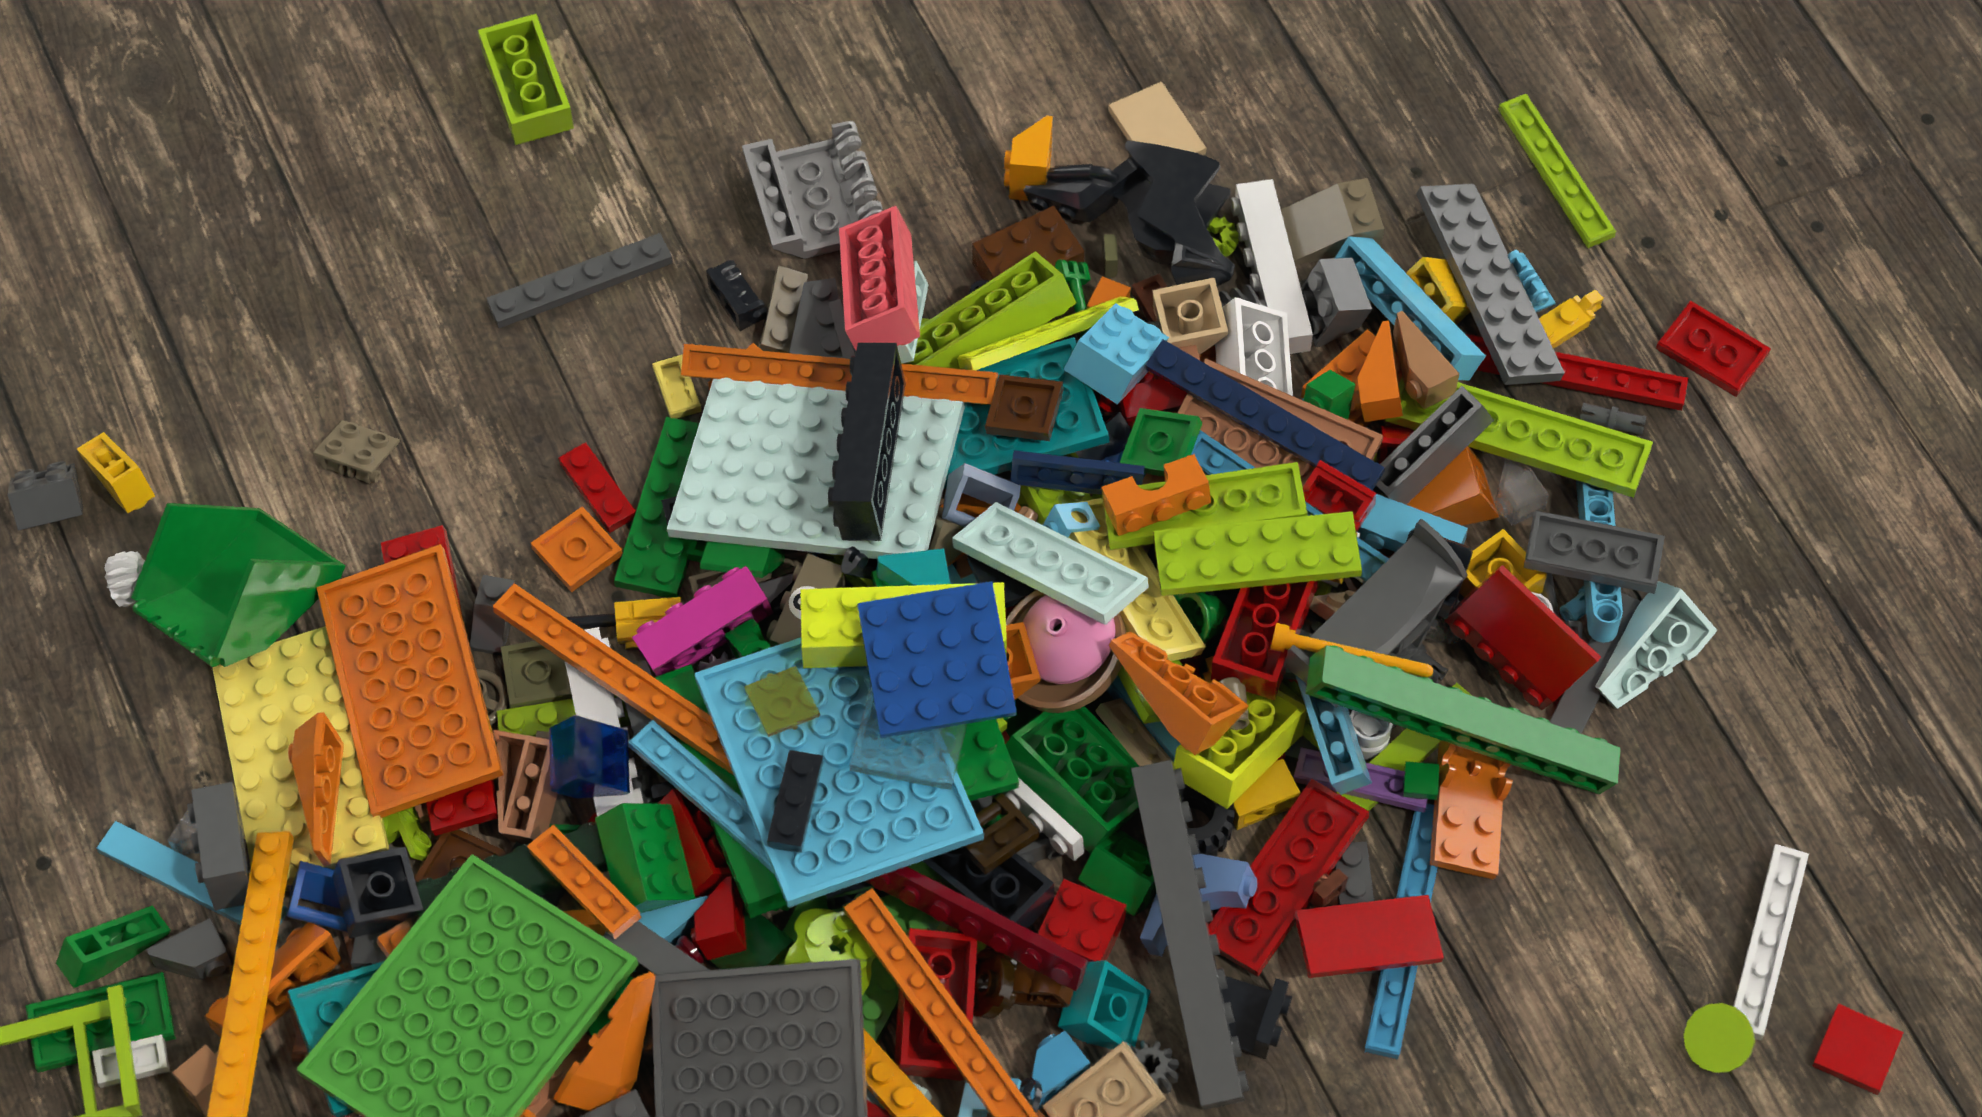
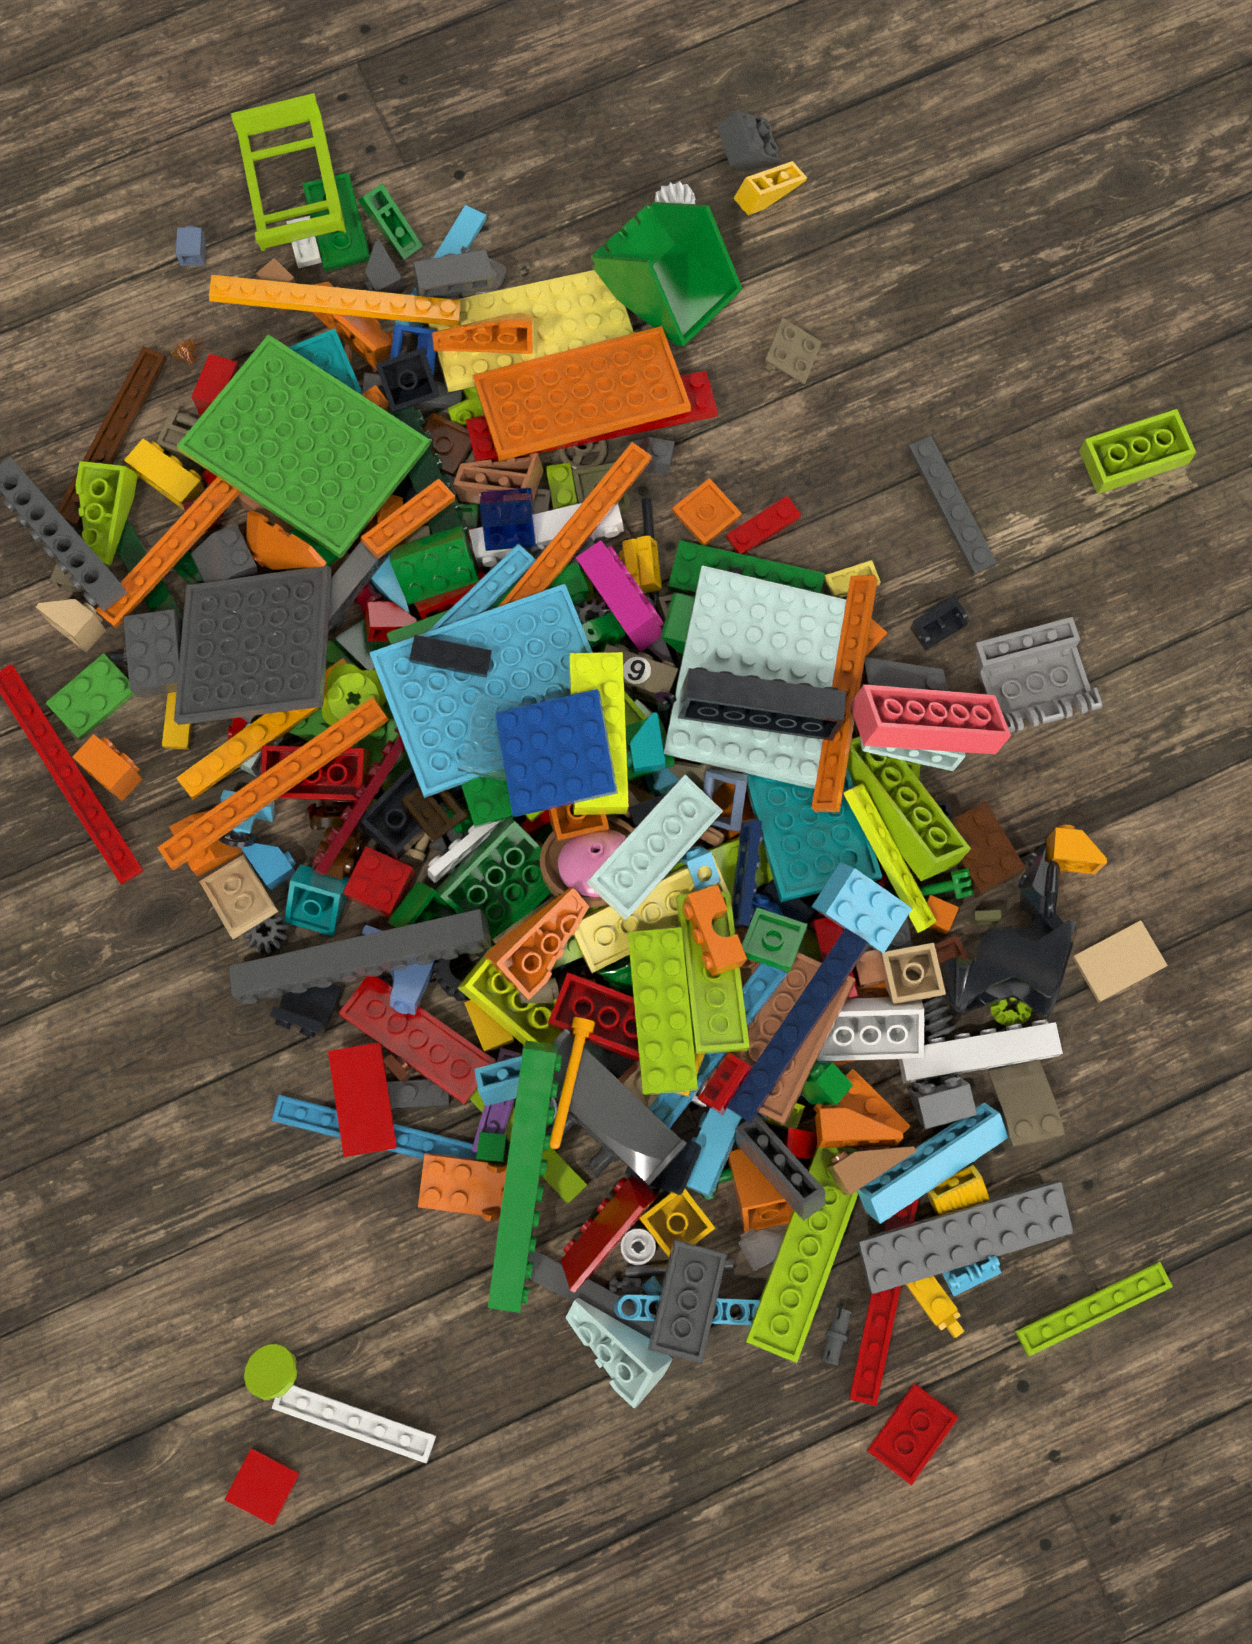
camera: 90 degrees right, 15 degrees up
clear yellow piece [744,666,820,737] -> none
dark tan plate [759,265,808,353] -> none
reddish brown plate [985,374,1064,441] -> none

